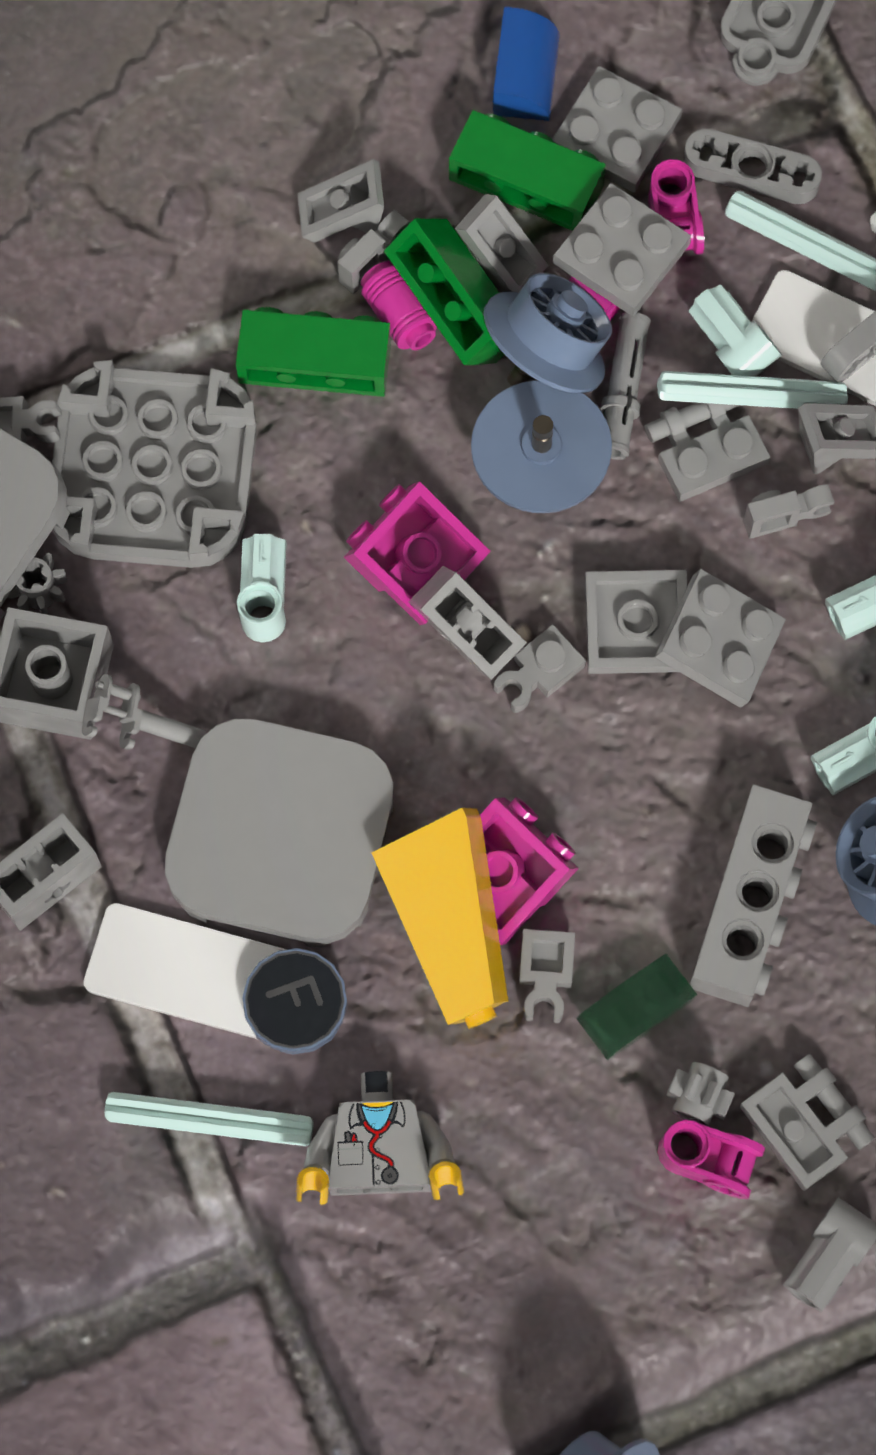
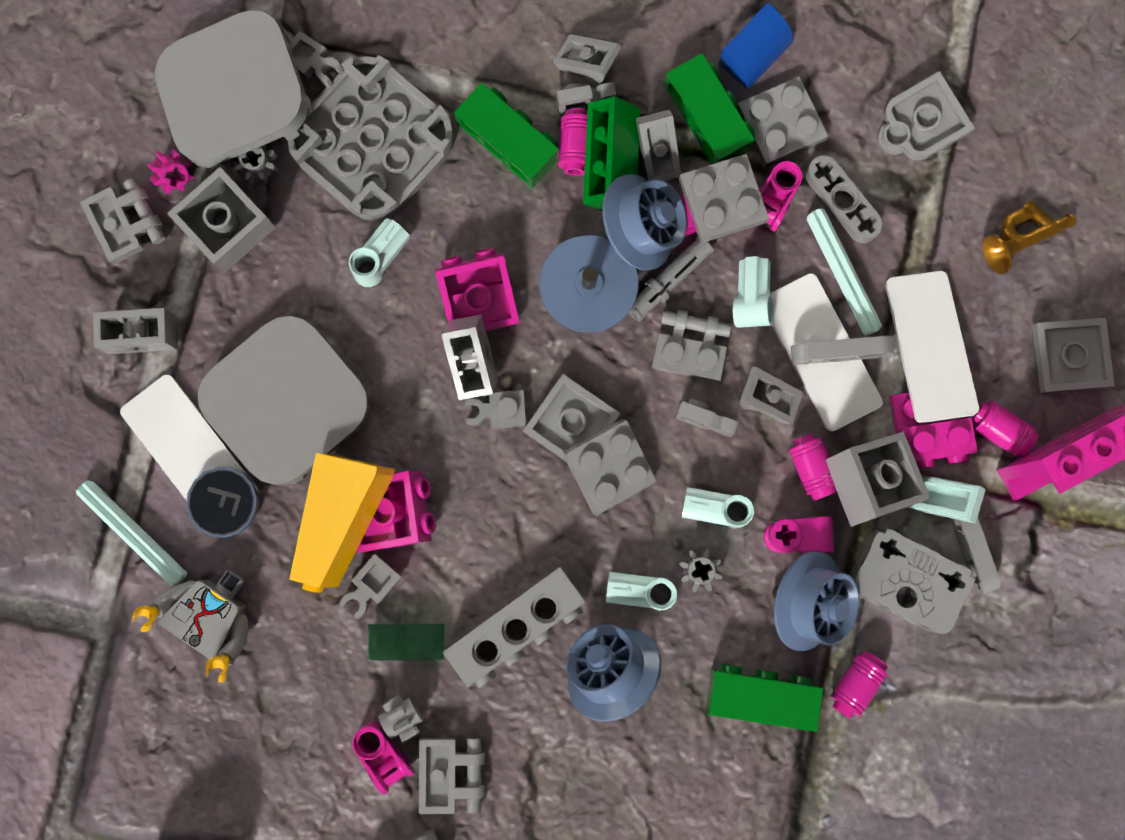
camera: 35 degrees right, 10 degrees up
light grey piece [82,674,206,750] -> none
light aqua axle [657,371,848,409] -> none

